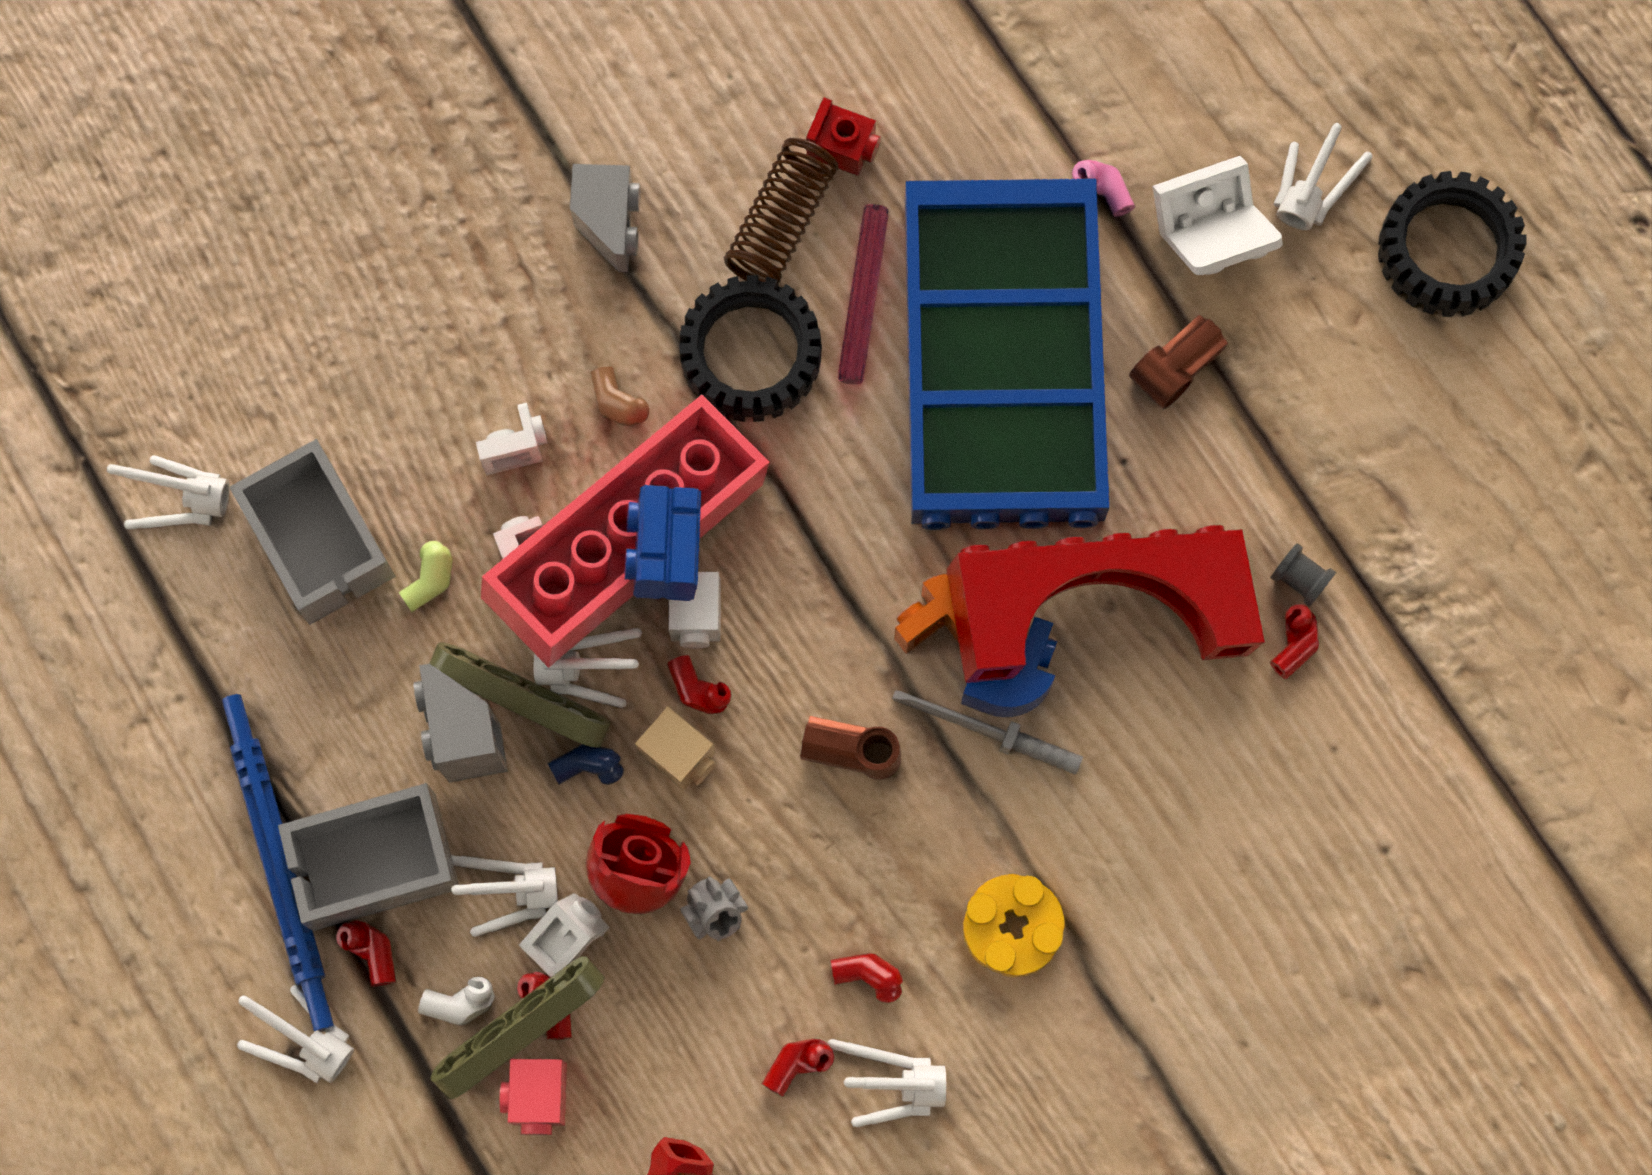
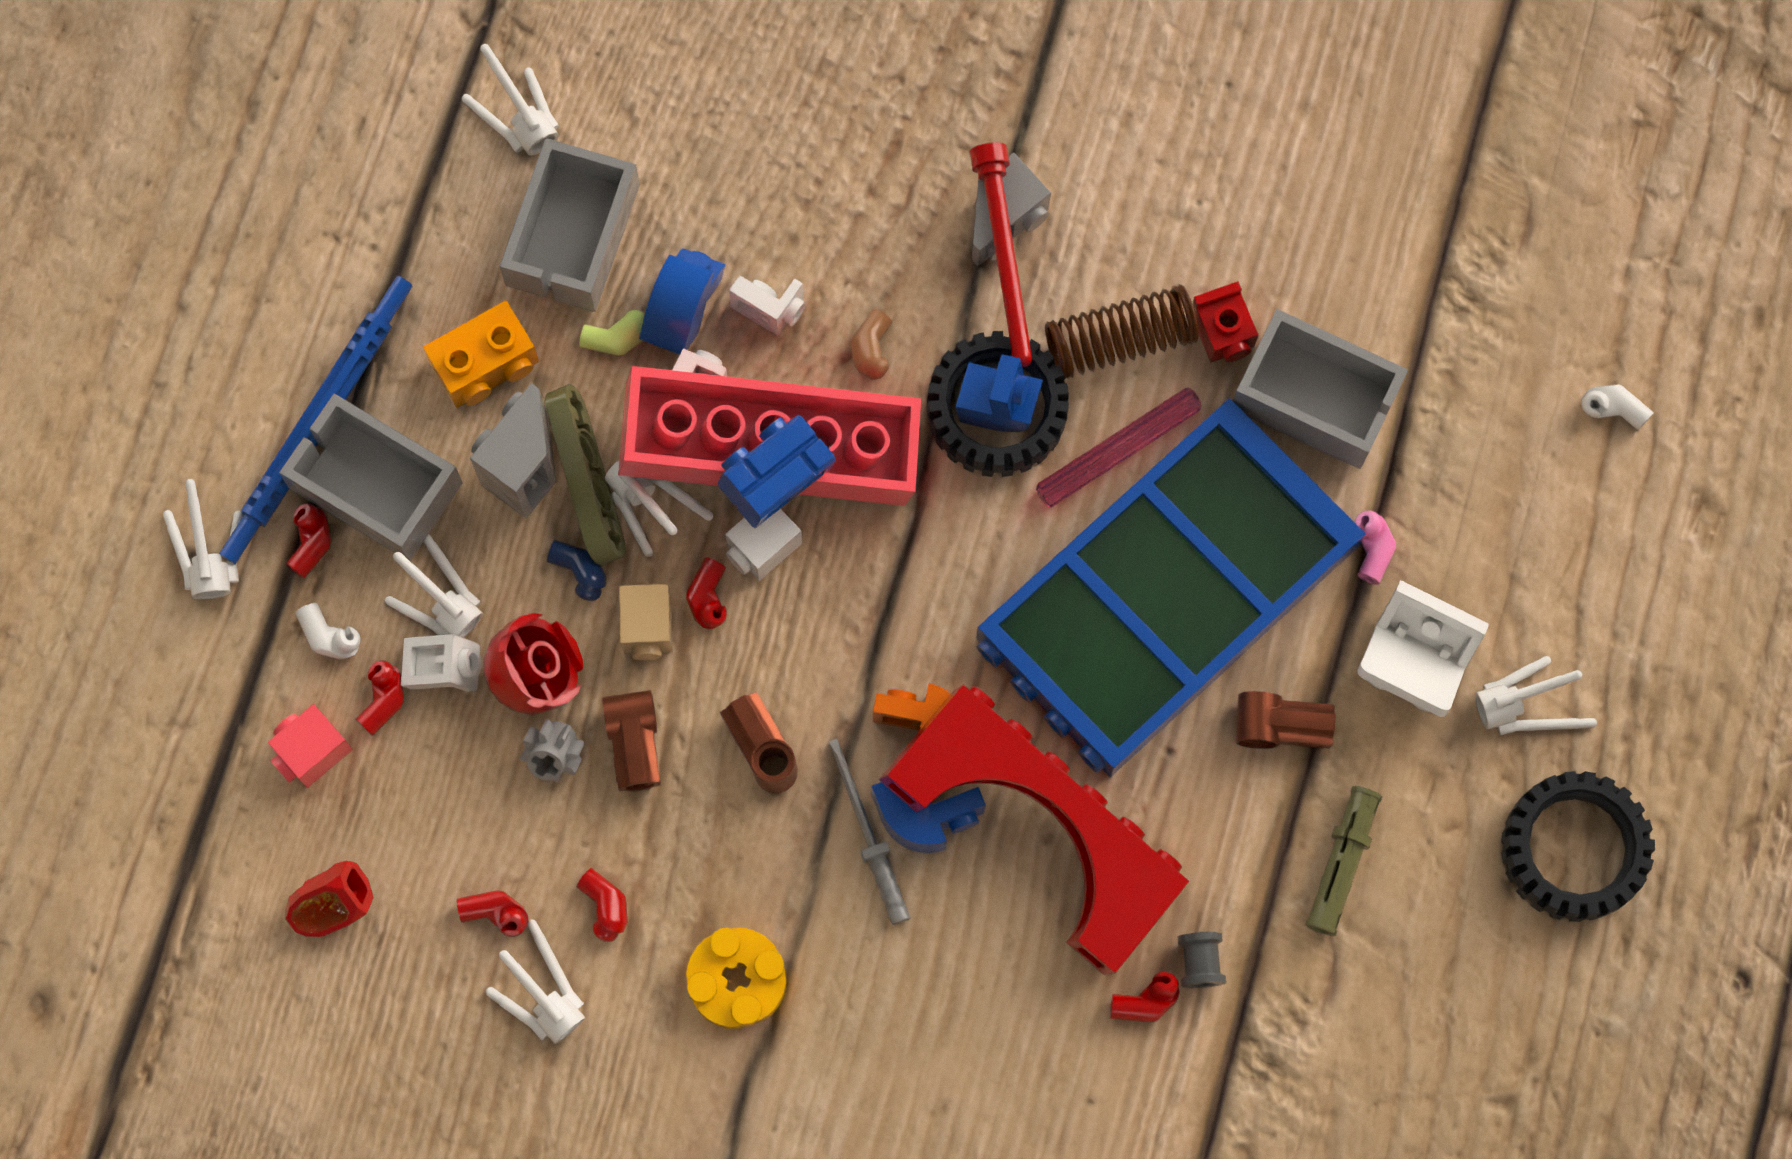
camera: 45 degrees right, 0 degrees up
olive beam [431,956,605,1099] -> none
none -> light orange brick [423,300,539,408]
none -> copper piece [602,690,661,792]
none -> blue brick [639,248,726,355]
none -> blue brick [956,354,1043,432]
none -> red piece [969,142,1032,367]
none -> light grey piece [1233,309,1408,469]
none -> olive pin [1305,786,1382,936]

